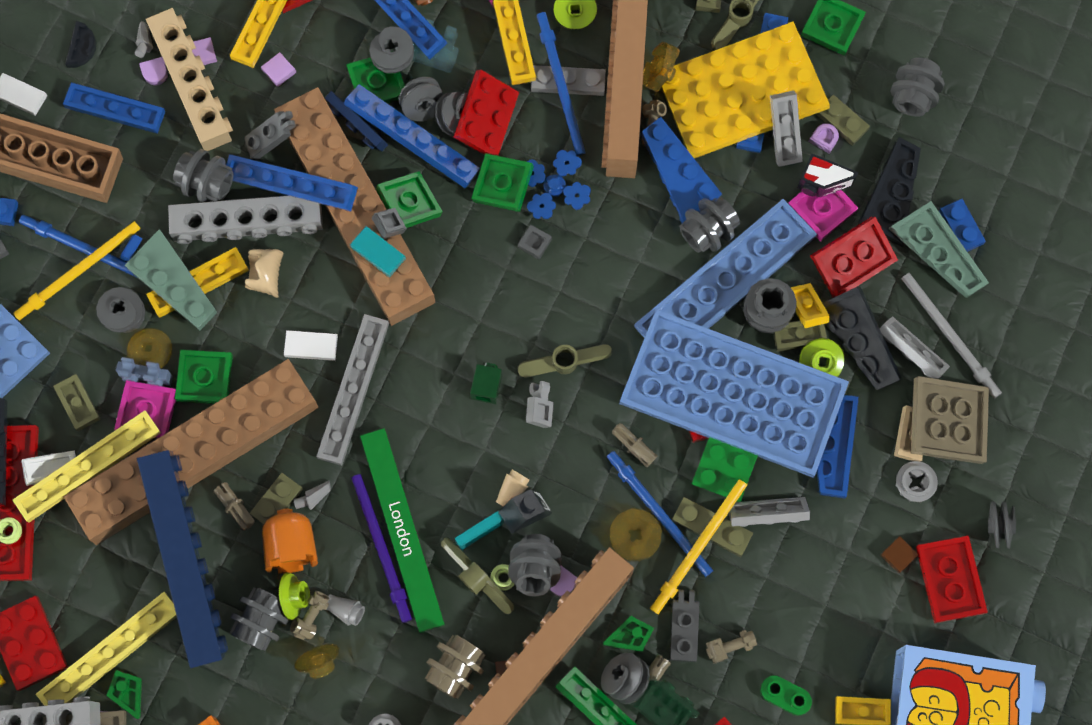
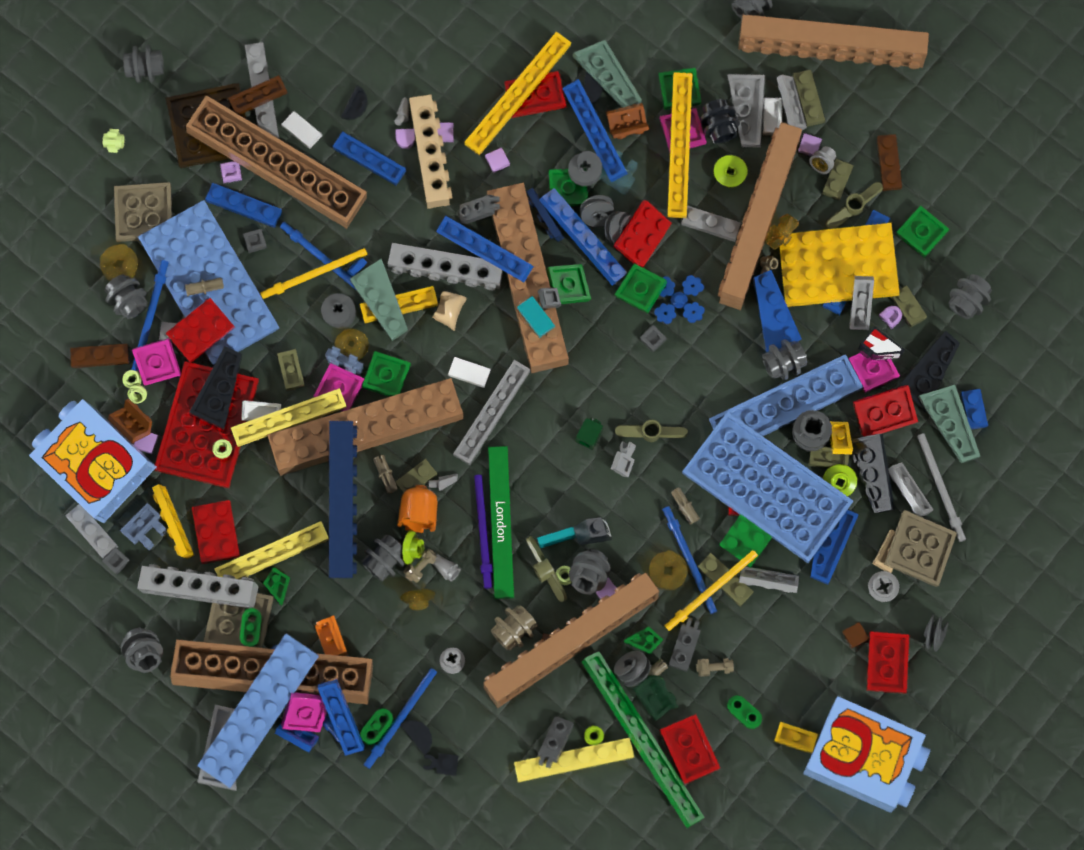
camera: 15 degrees right, 0 degrees up
dark grey piece [173,149,234,203] -> none
tan cone [496,469,529,507] -> none
blue bar [536,12,586,156] -> none

